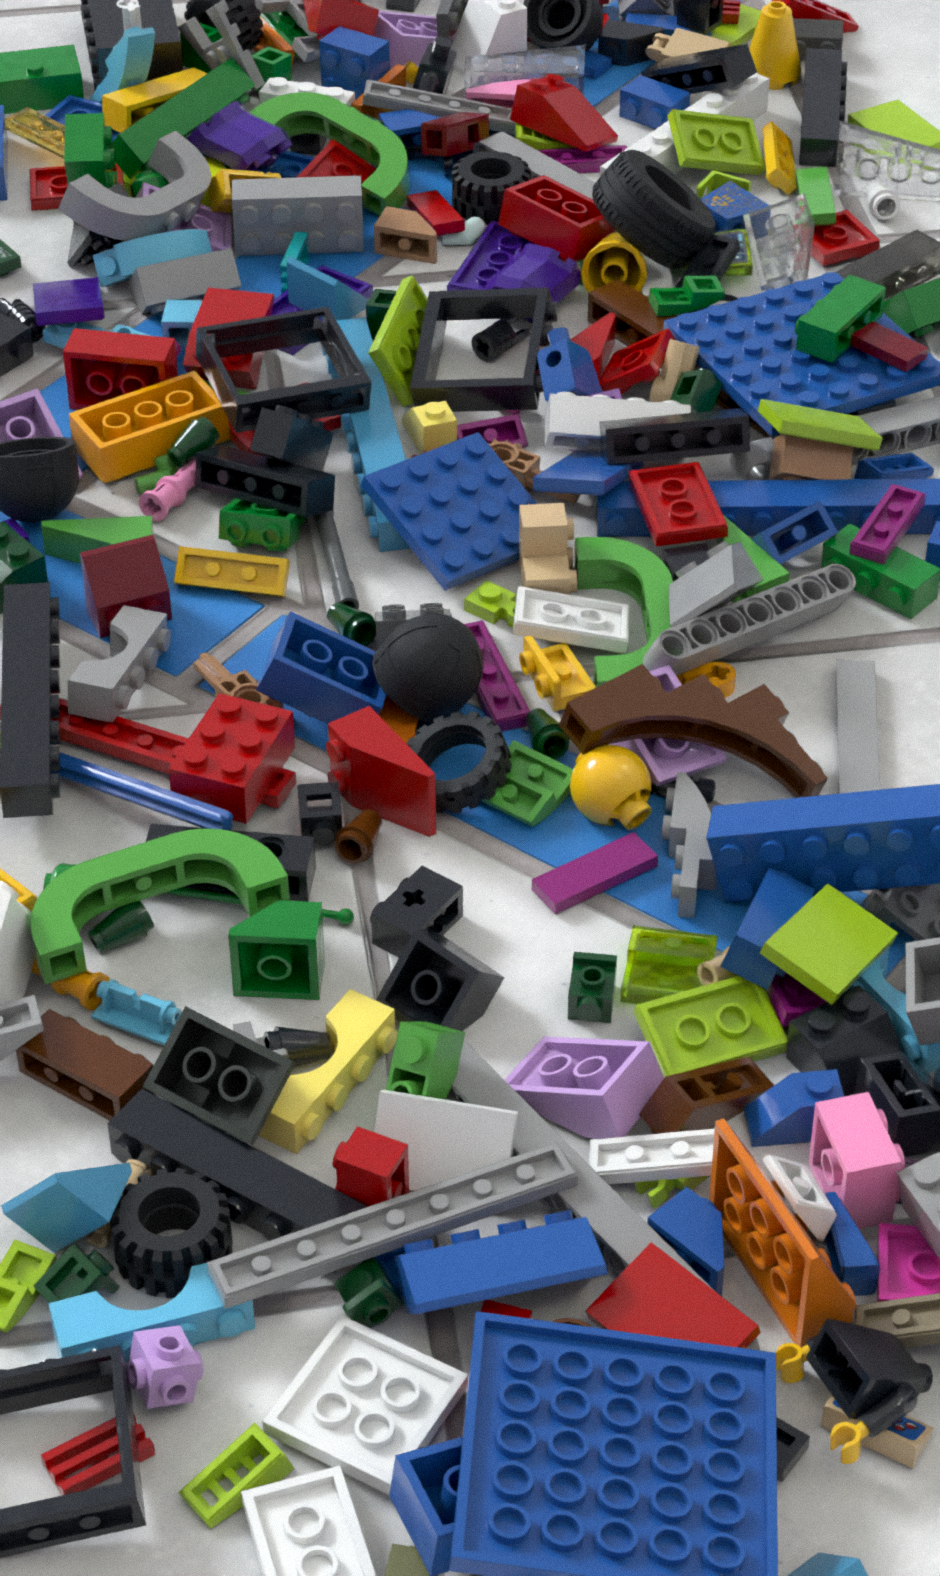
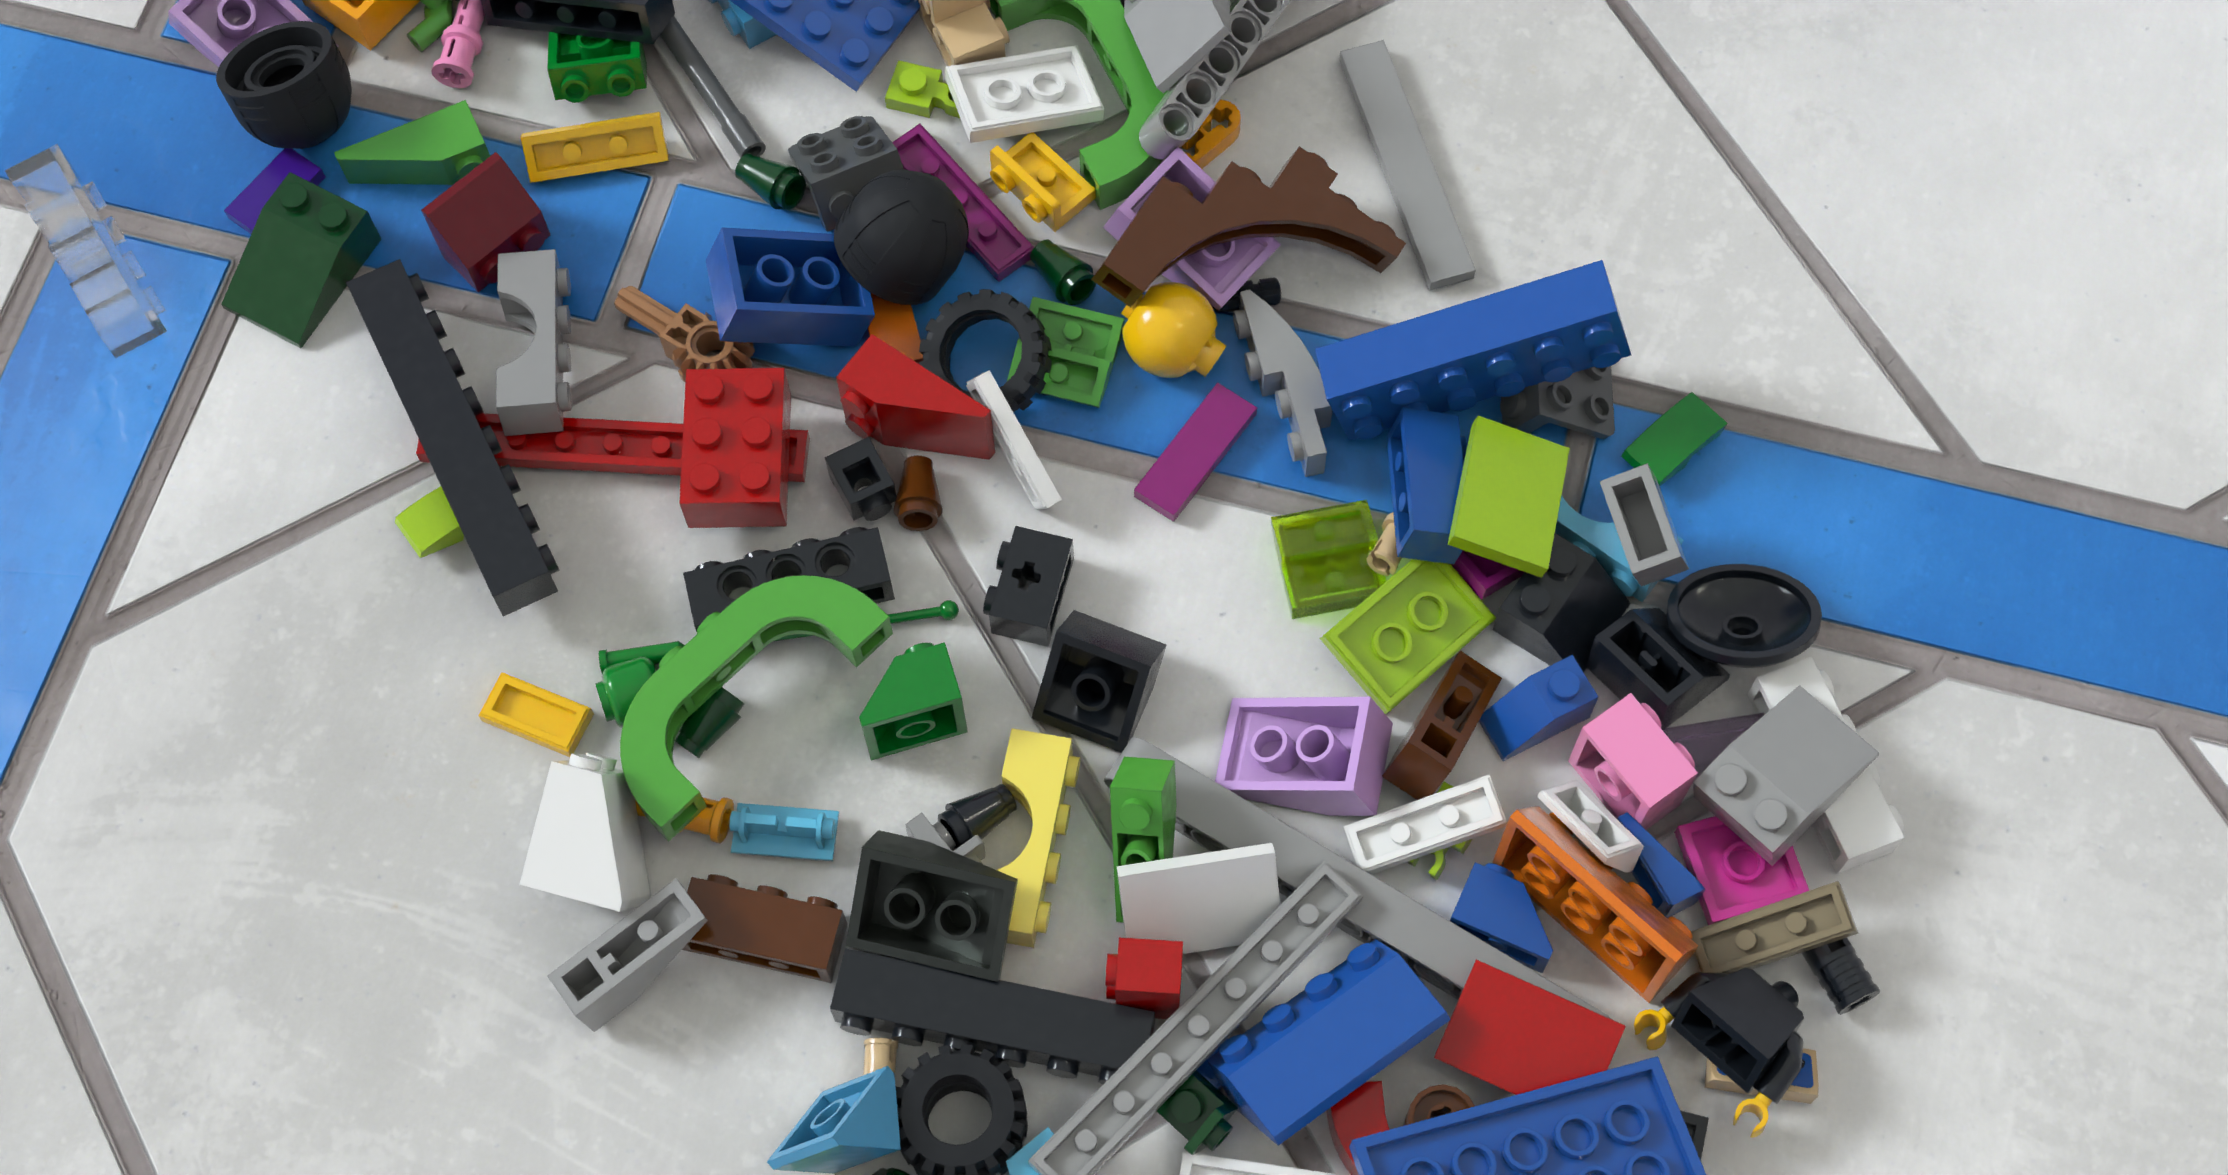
camera: 20 degrees left, 25 degrees up
blue axle [53,752,233,831] -> none
dark green brick [568,951,617,1023] -> none
none -> white tile [966,370,1062,510]

